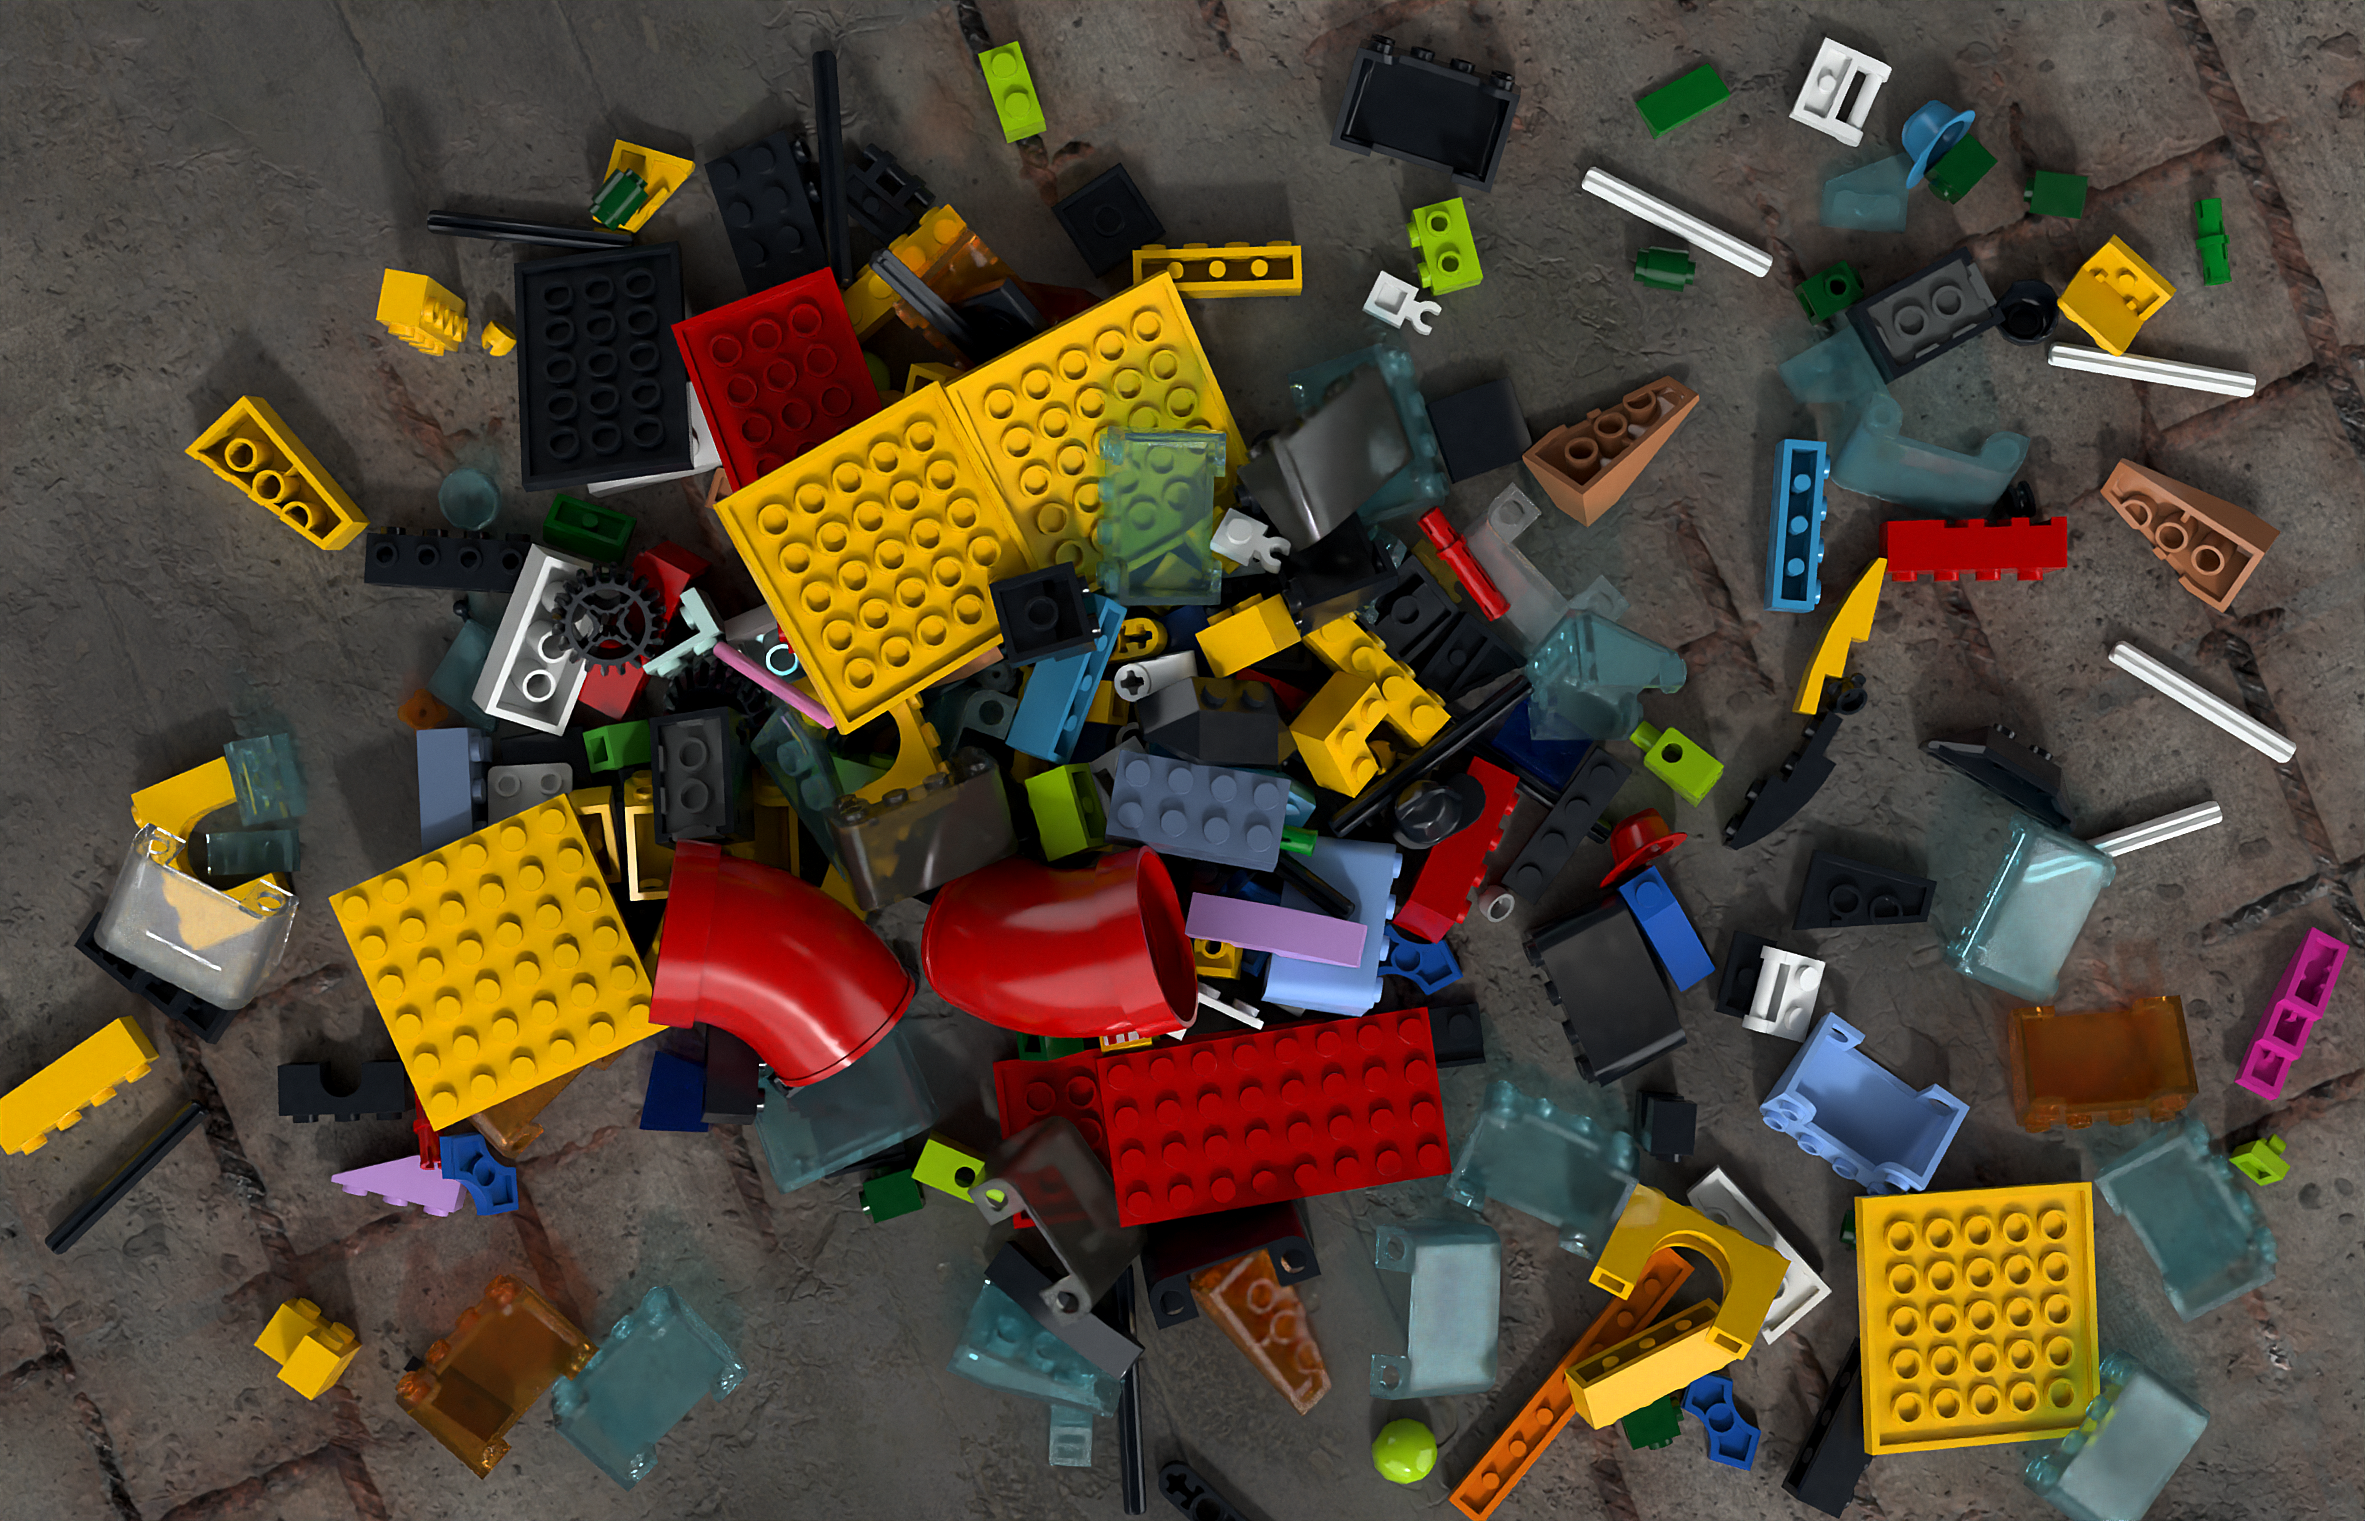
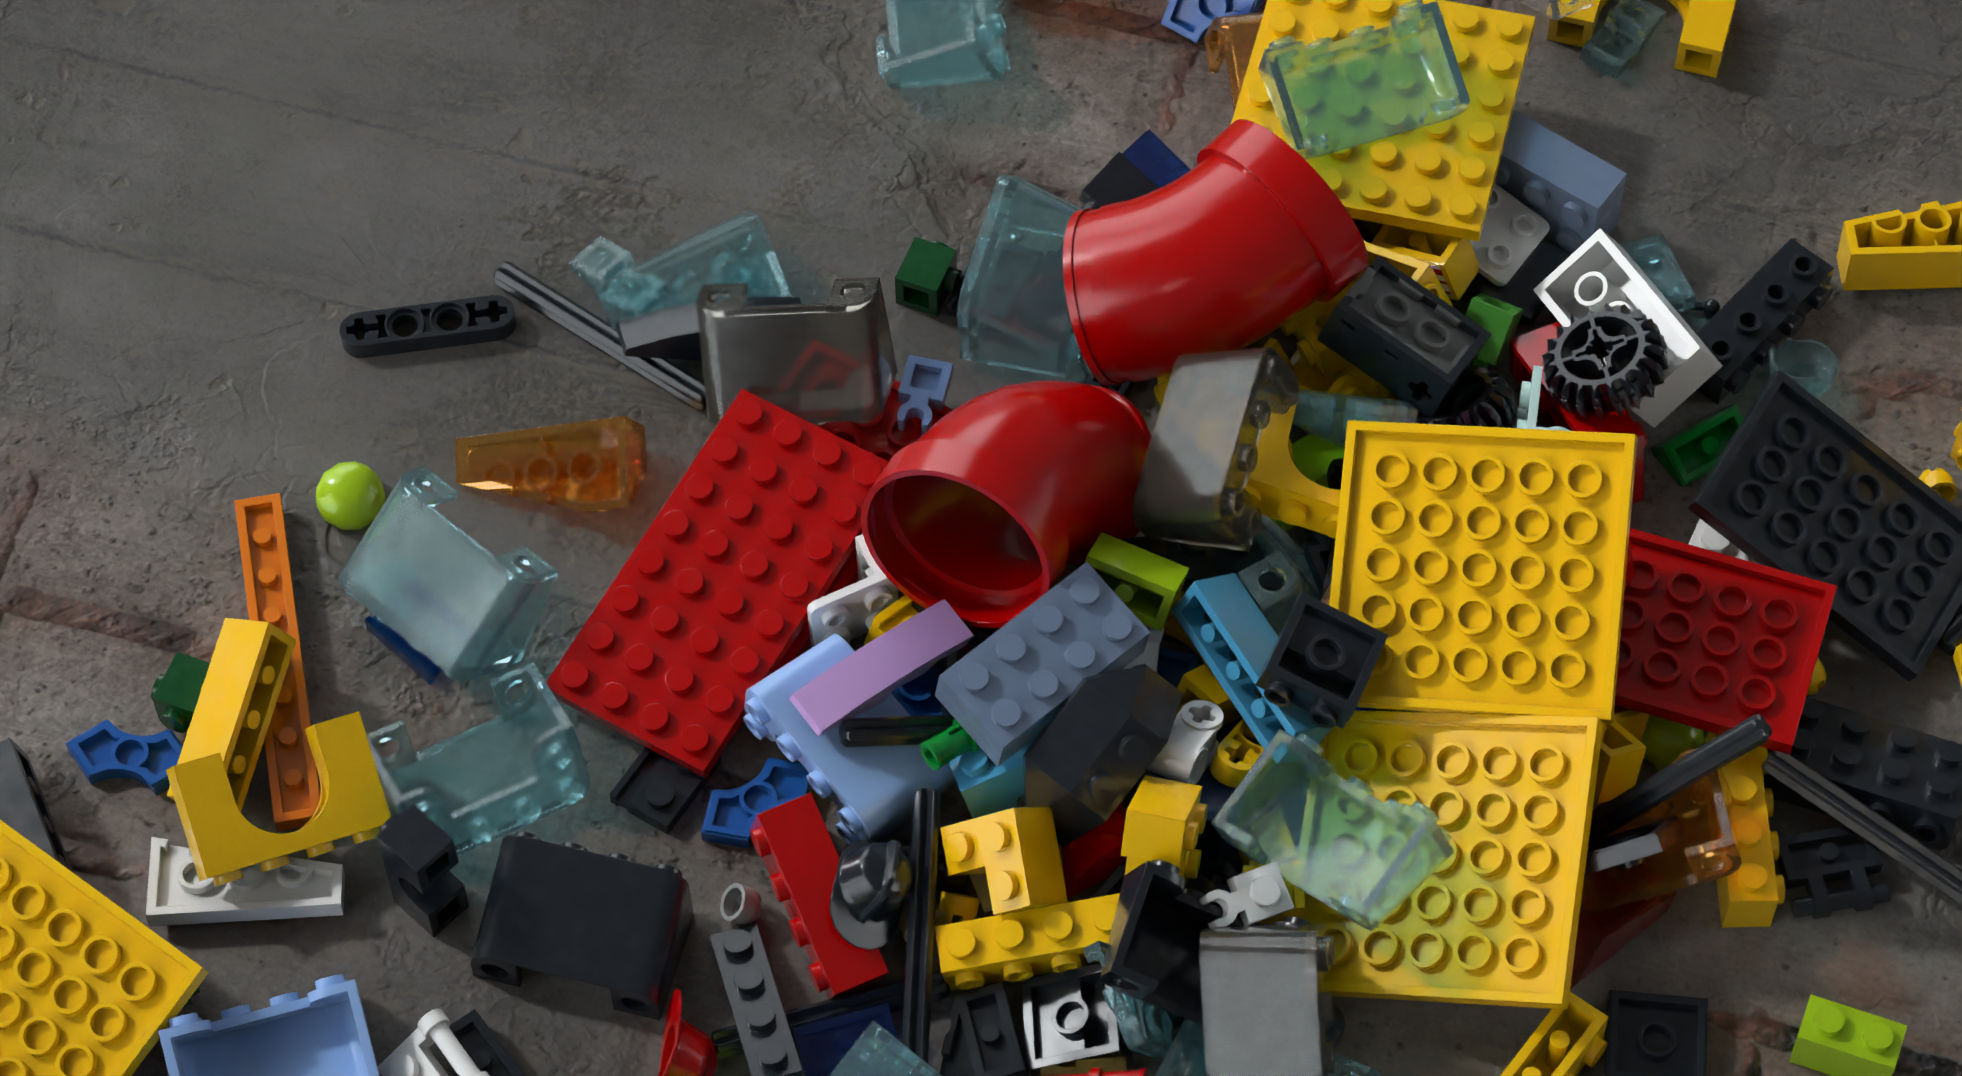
camera: 125 degrees right, 30 degrees down
clear light blue plate [223,733,308,827] -> none
clear orange plate [397,688,448,735] -> none
lime torso [911,1130,1012,1203] -> none
black windscreen [1138,1199,1322,1330] -> none
blue slope [1612,864,1716,992] -> none
none -> medium blue plate [897,355,954,435]
none -> clear light blue windscreen [1258,0,1470,160]

